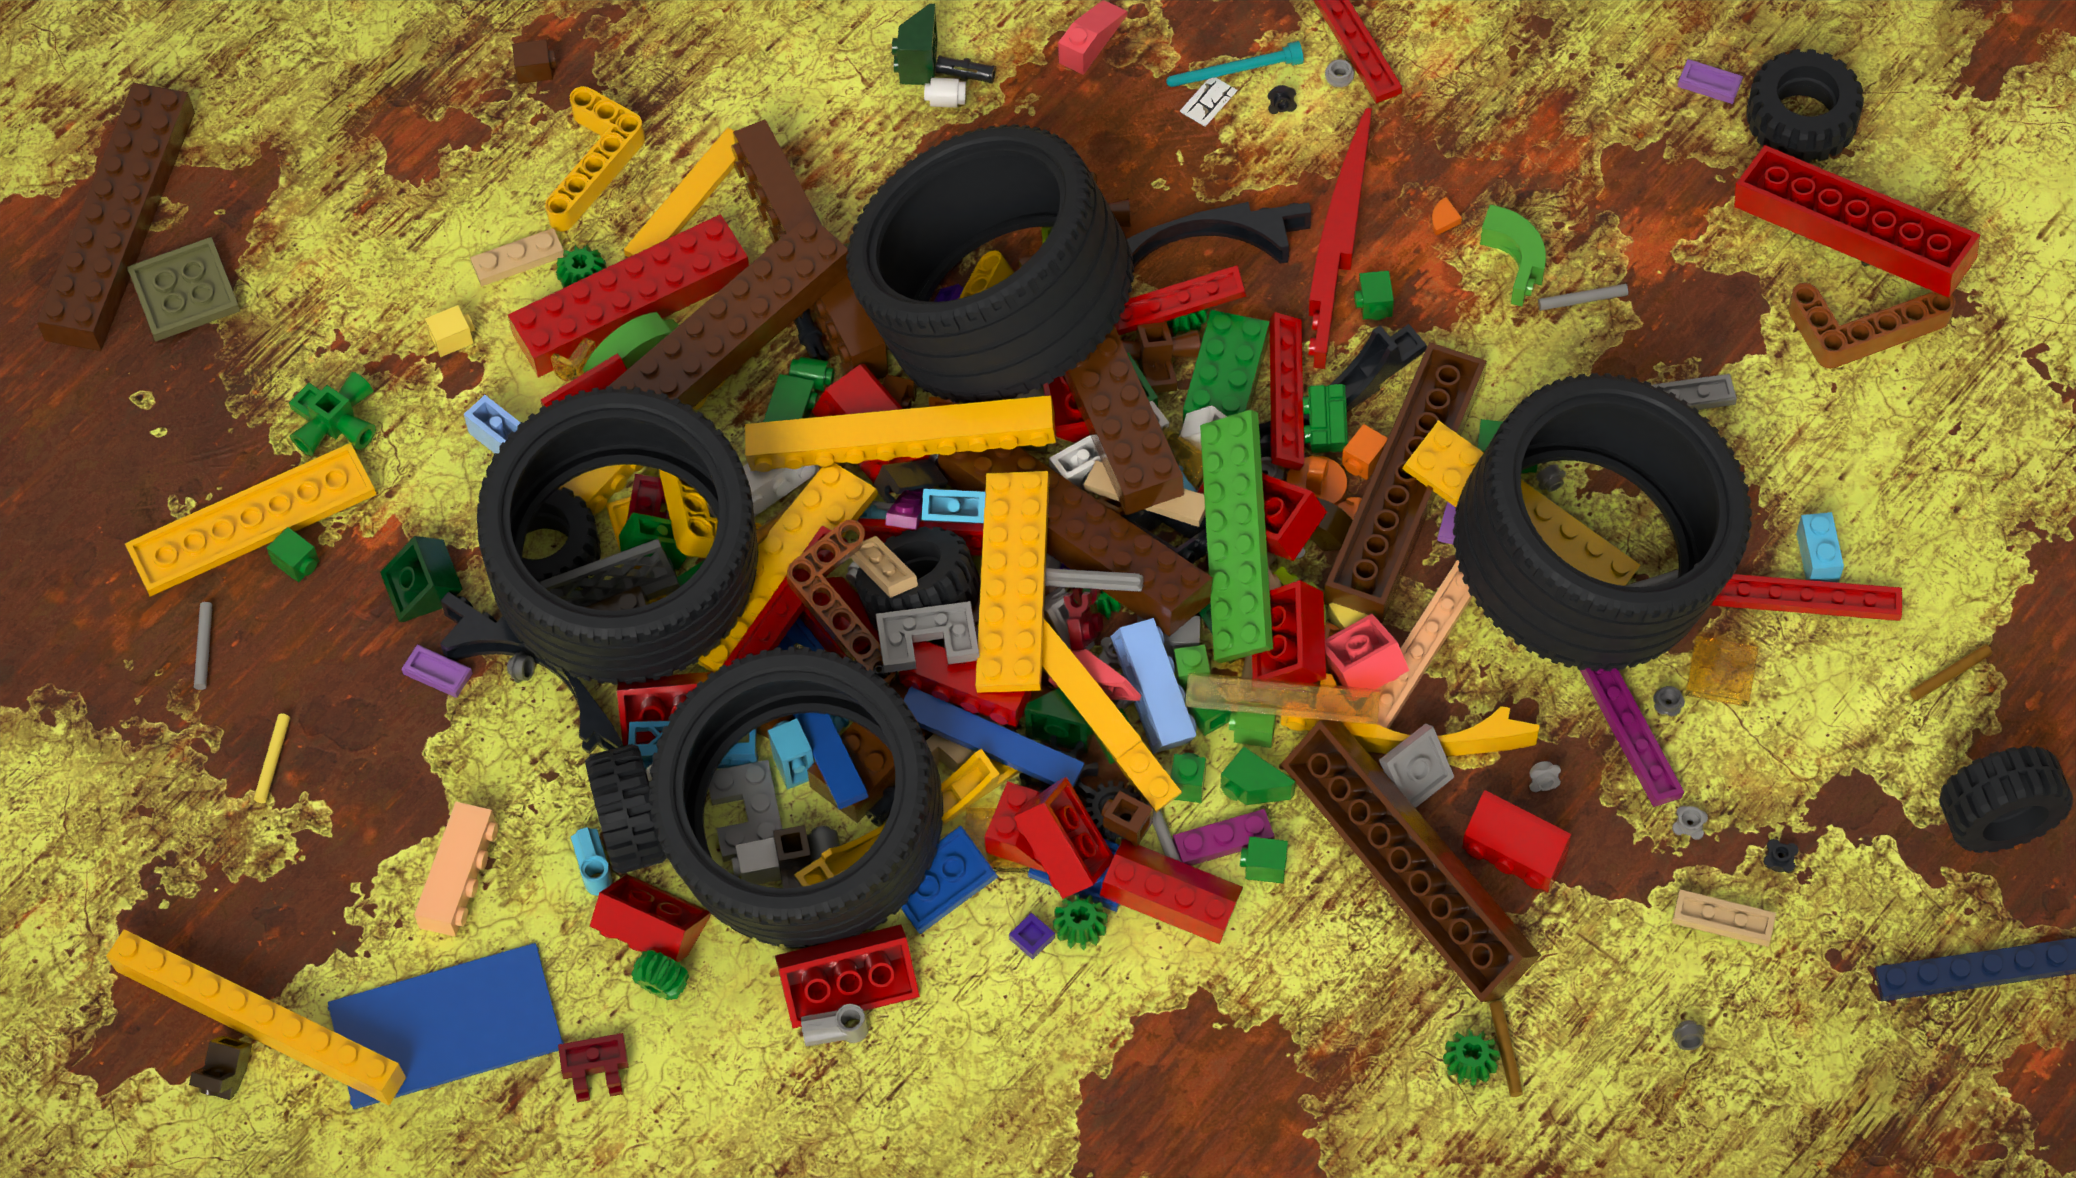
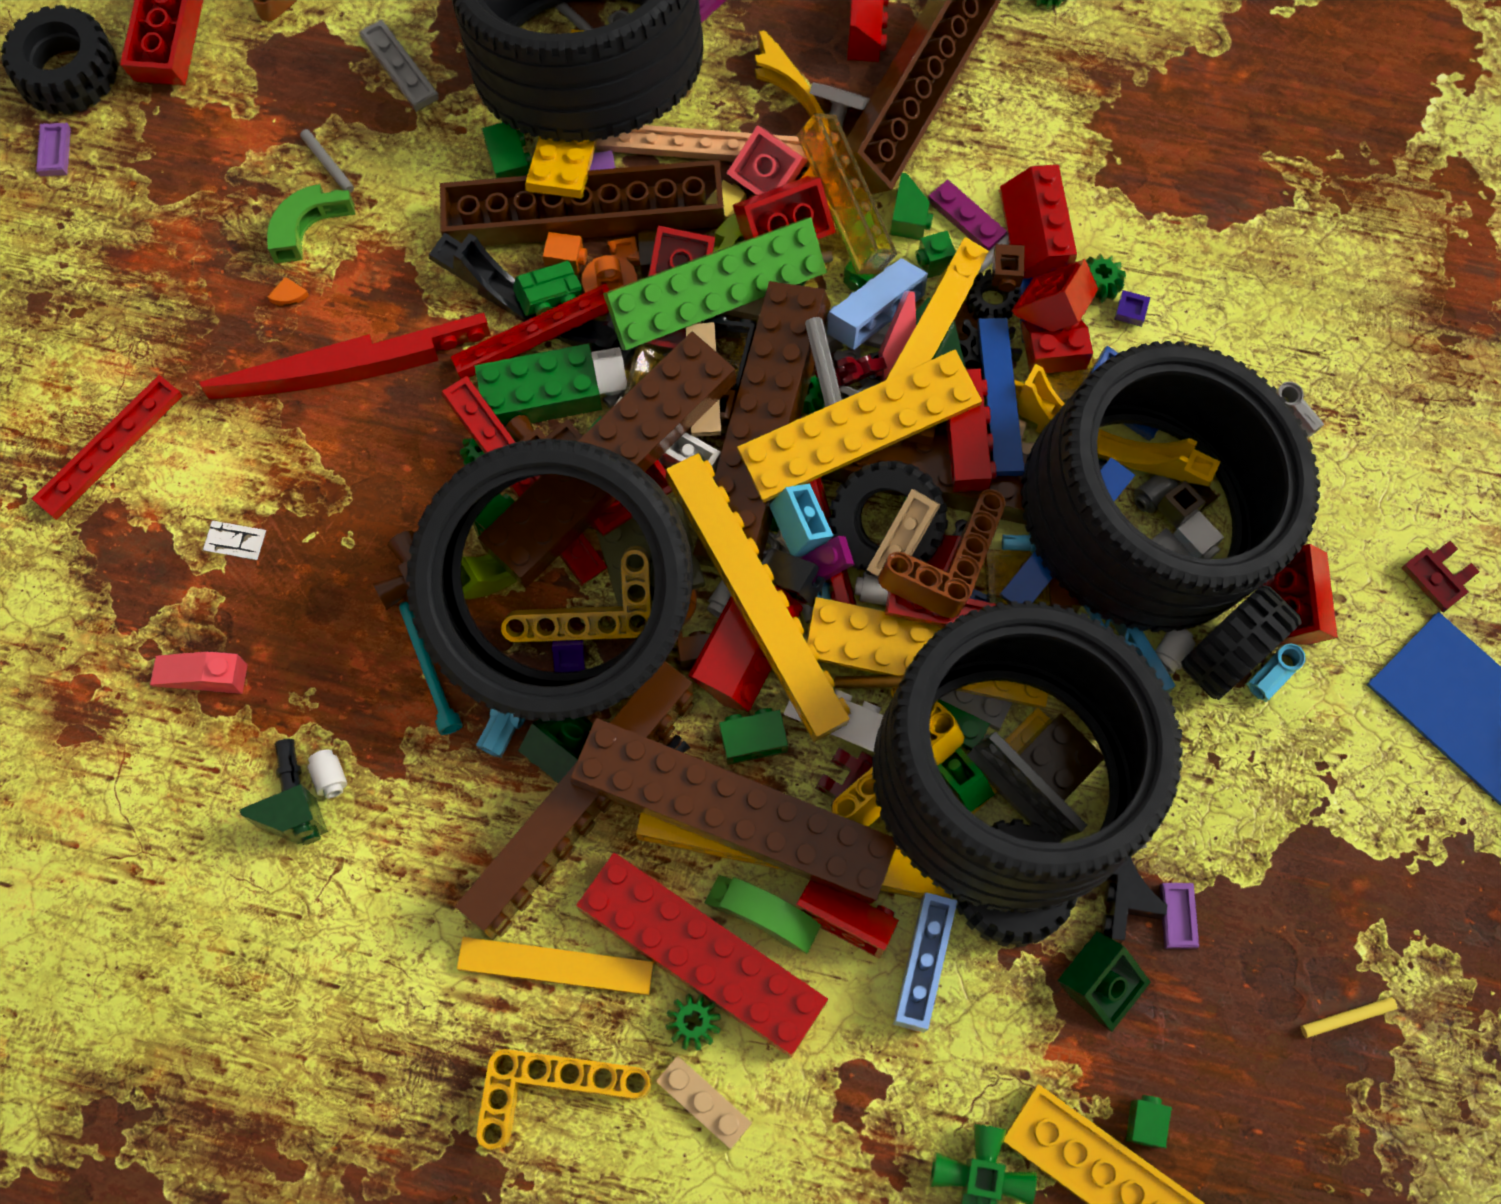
camera: 120 degrees left, 10 degrees up
light grey bar [194,602,212,690] -> none
light nougat brick [414,802,499,937] -> none
light yellow brick [425,305,475,357] -> none
clear yellow bracket [551,338,596,381] -> none
green gear [631,950,689,1000] -> none
green brick [789,357,835,391] -> none
light grey plate [876,602,979,673] -> none
black slope [1127,202,1311,268] -> none
teal piece [1166,41,1304,87] -> none
bright green brick [1174,645,1210,692] -> none
green brick [1240,836,1288,884] -> none
black plate [1267,85,1297,114] -> none
light grey plate [1325,59,1354,87] -> none
green brick [1354,271,1394,320] -> none
light grey plate [1529,761,1561,792] -> none

